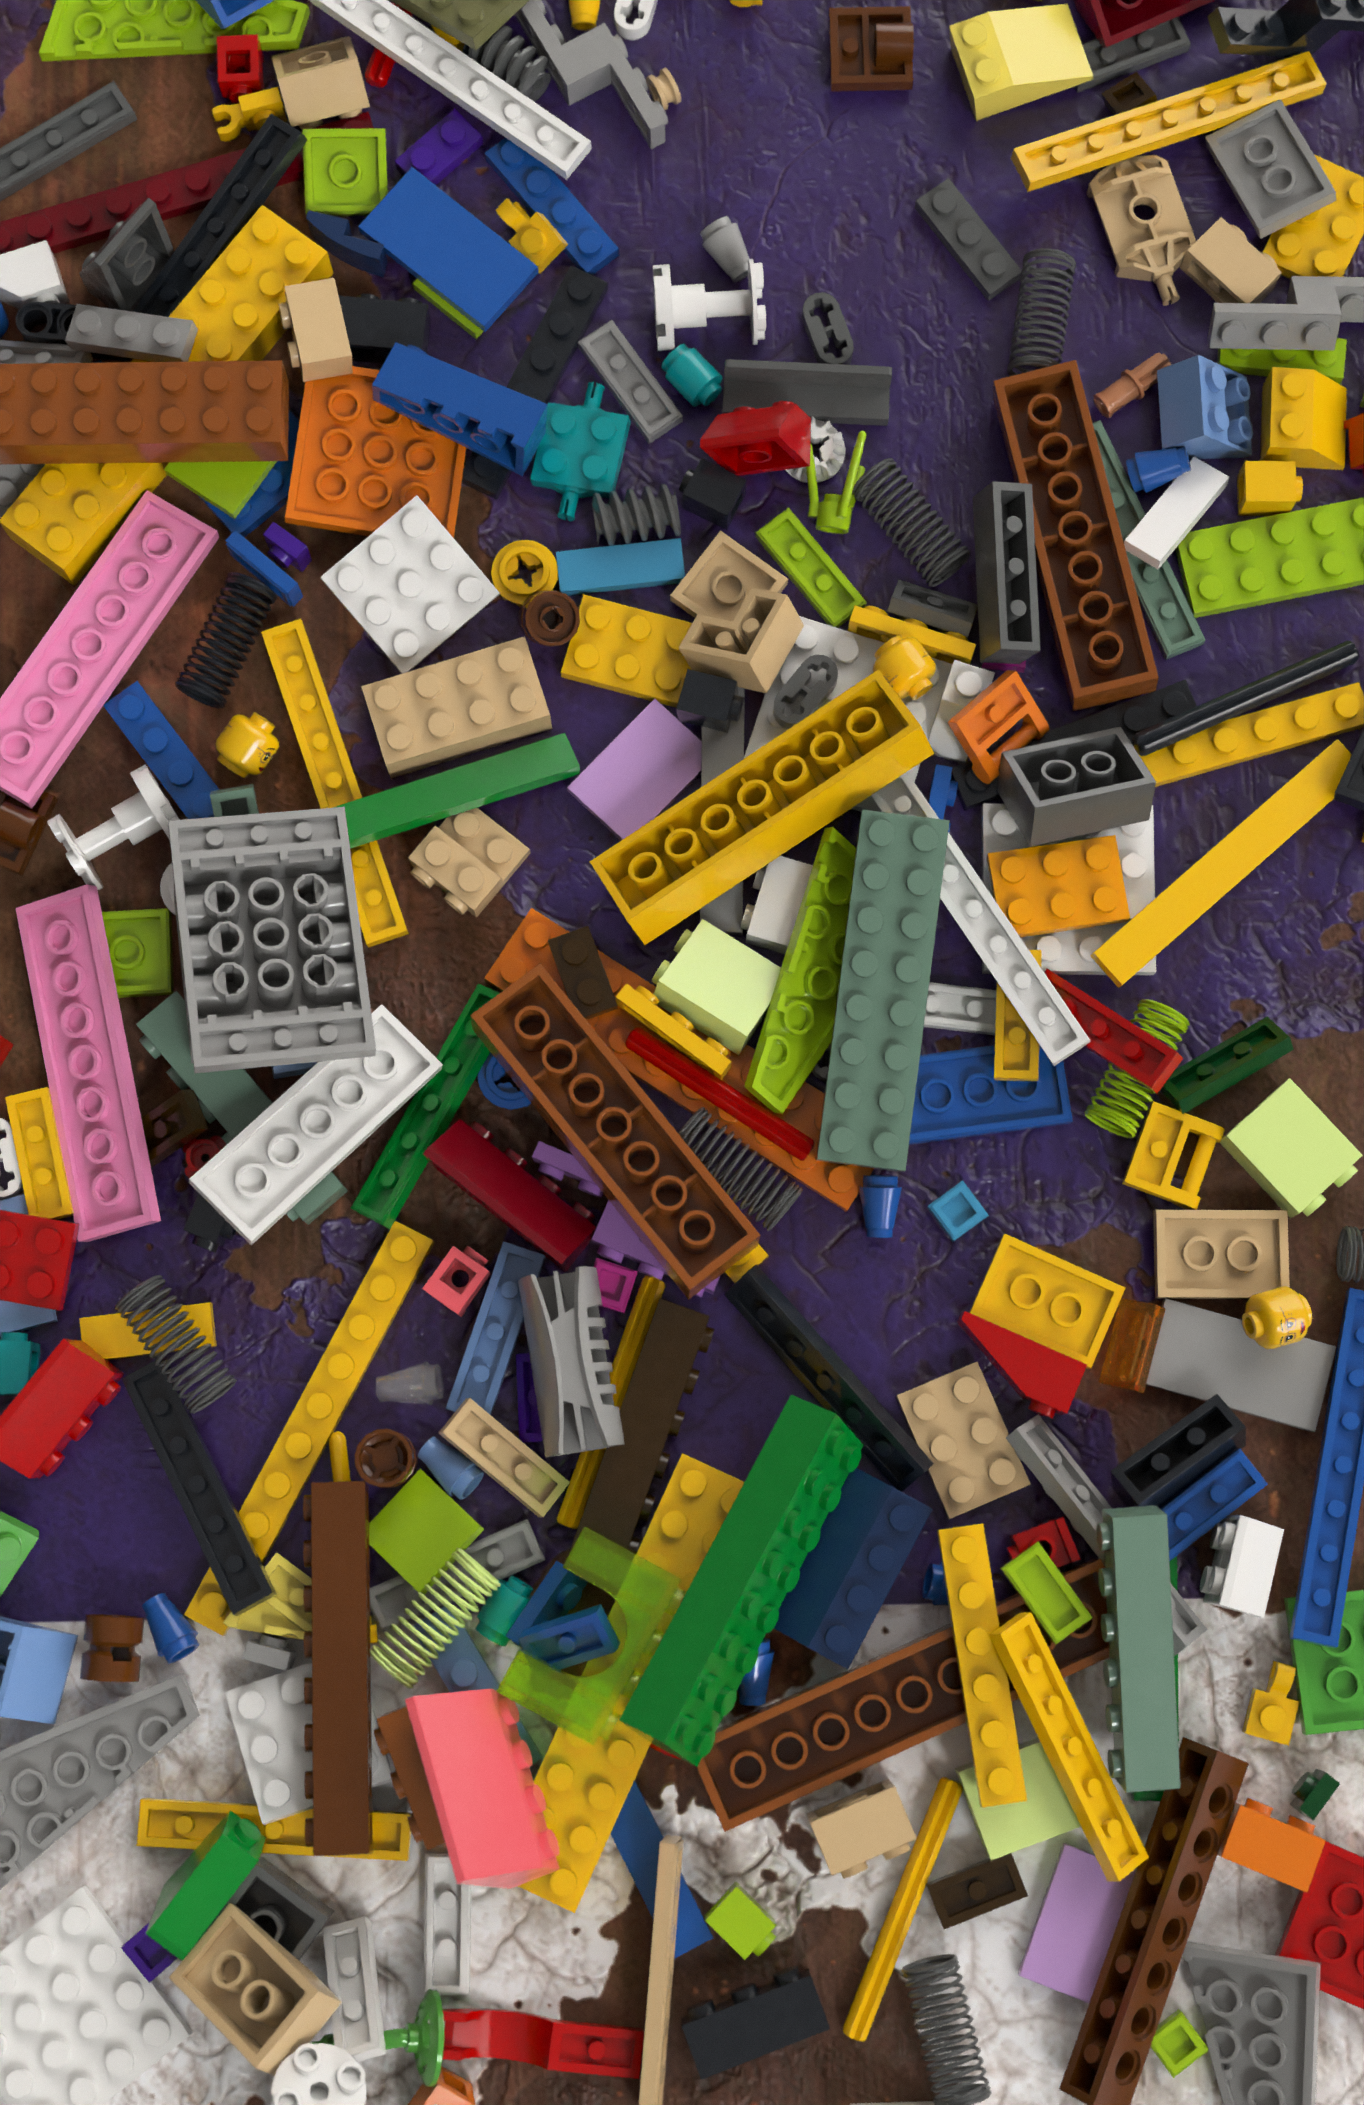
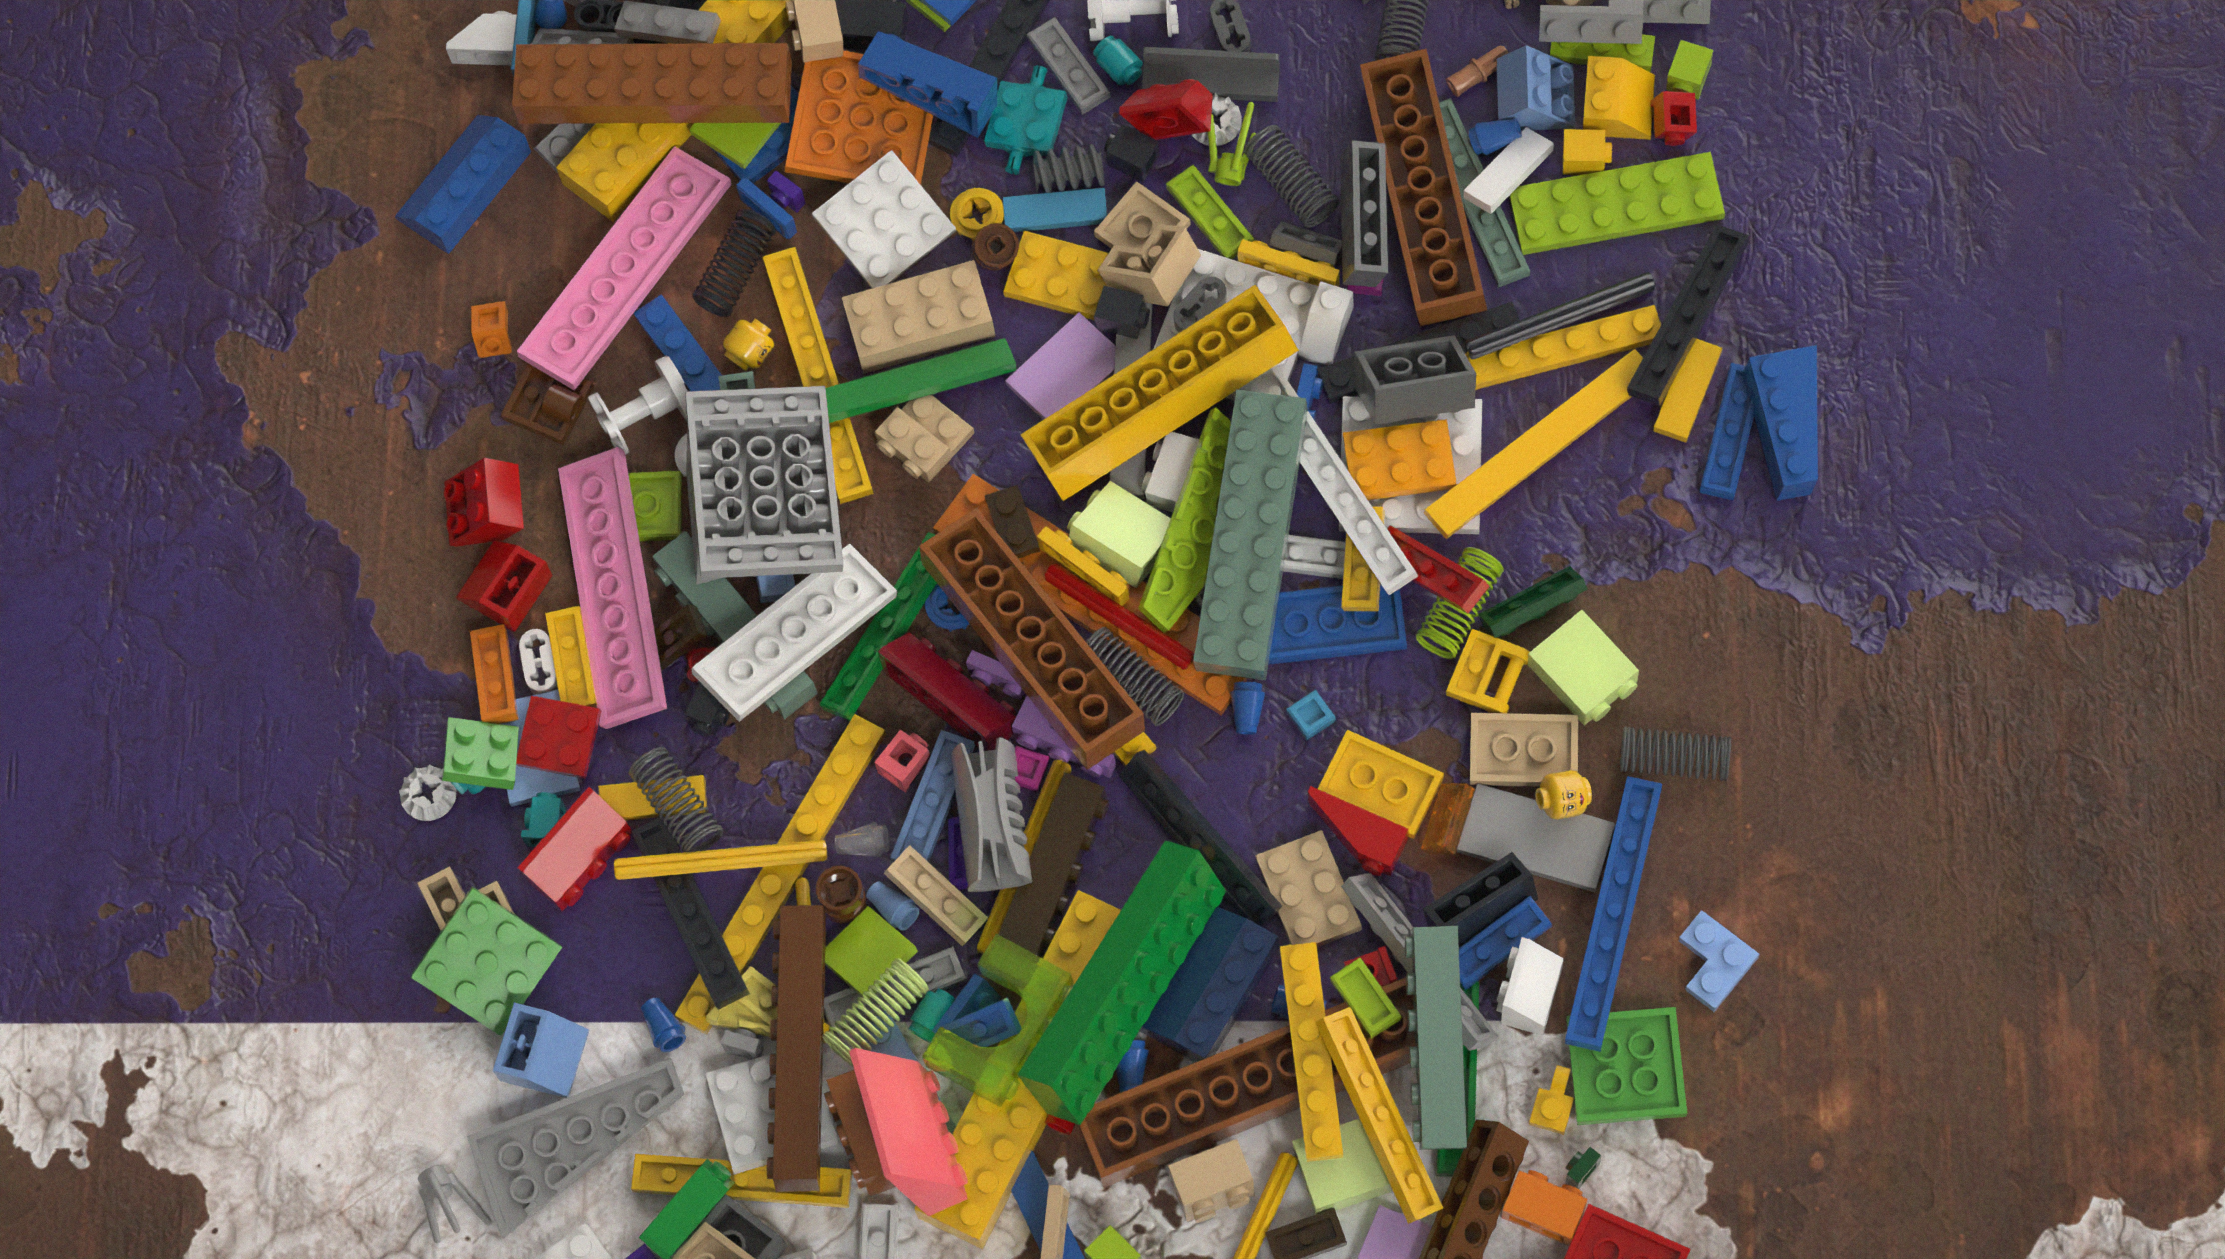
camera: 10 degrees right, 10 degrees down
reddish brown wheel [80,1614,145,1682] -> none
yellow head [873,635,936,700] -> none
orange plate [947,670,1049,784] -> none
none -> yellow axle [614,840,827,880]

